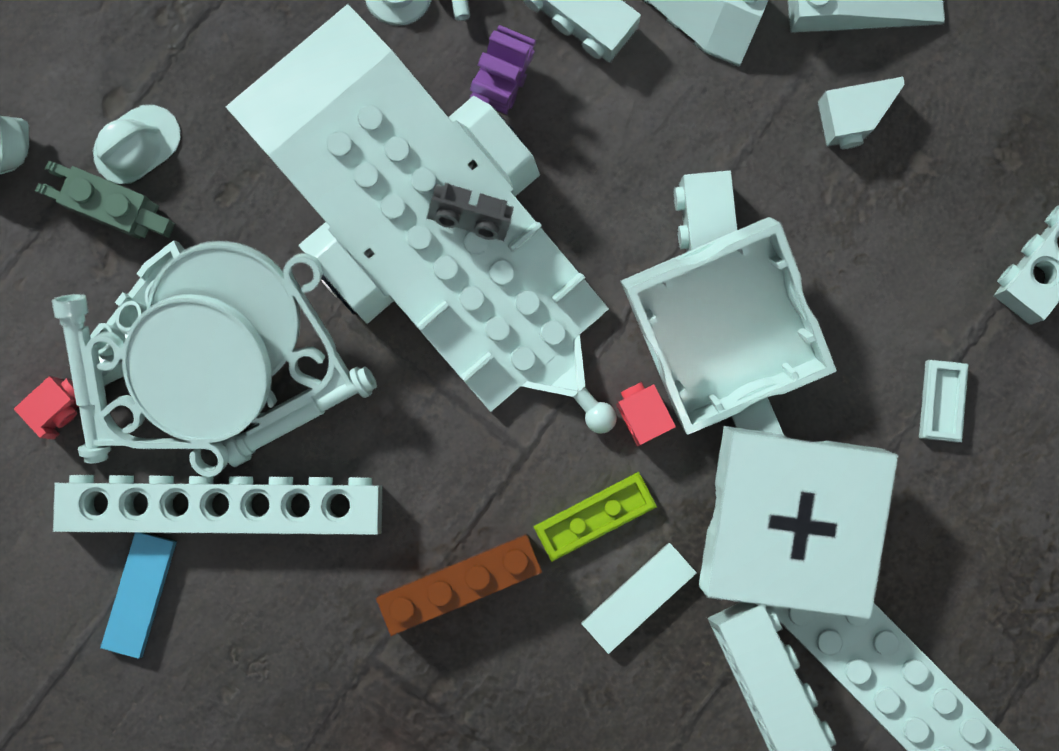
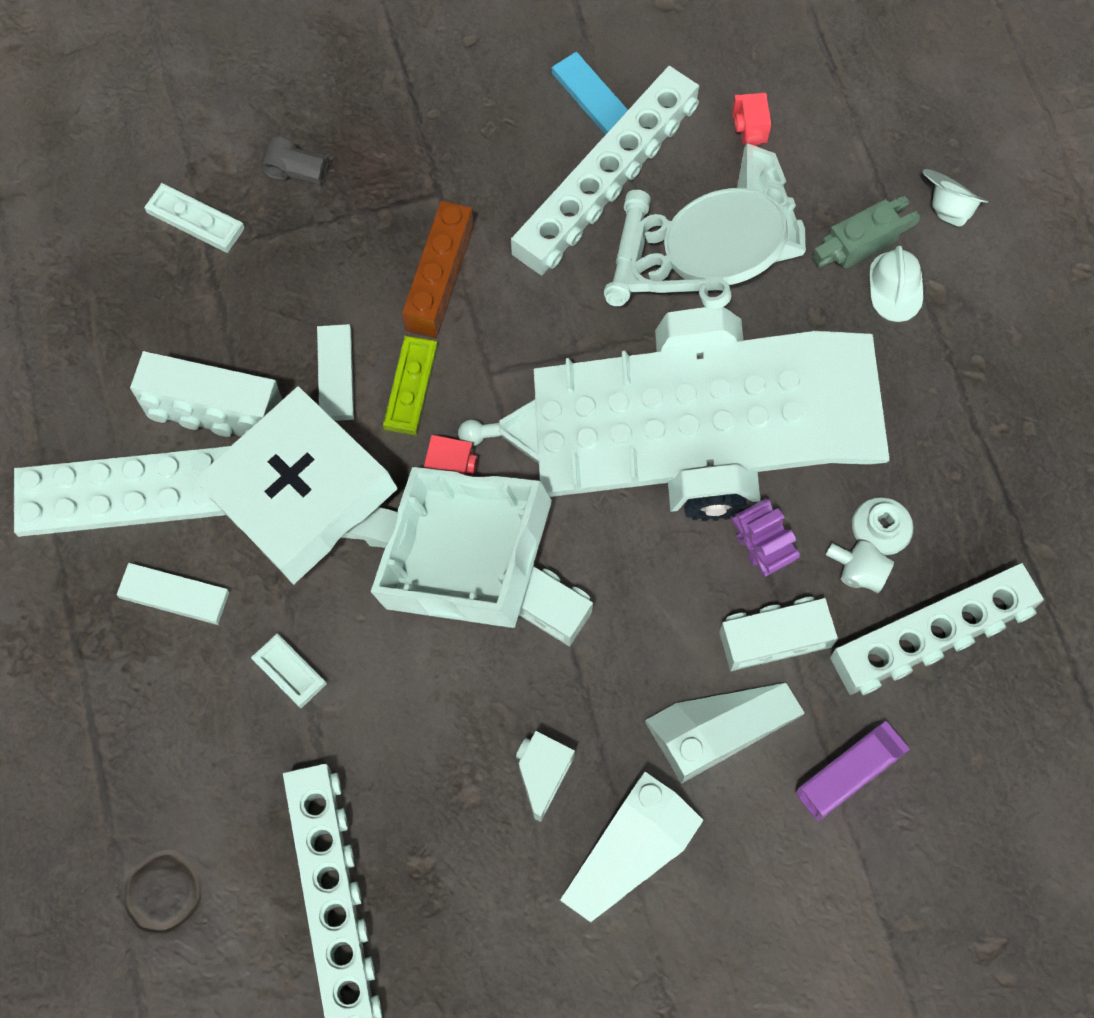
camera: 130 degrees right, 15 degrees down
light aqua piece [52,294,271,477] -> none
dark grey hinge [426,182,514,241] -> none
none -> light aqua tile [117,563,229,625]

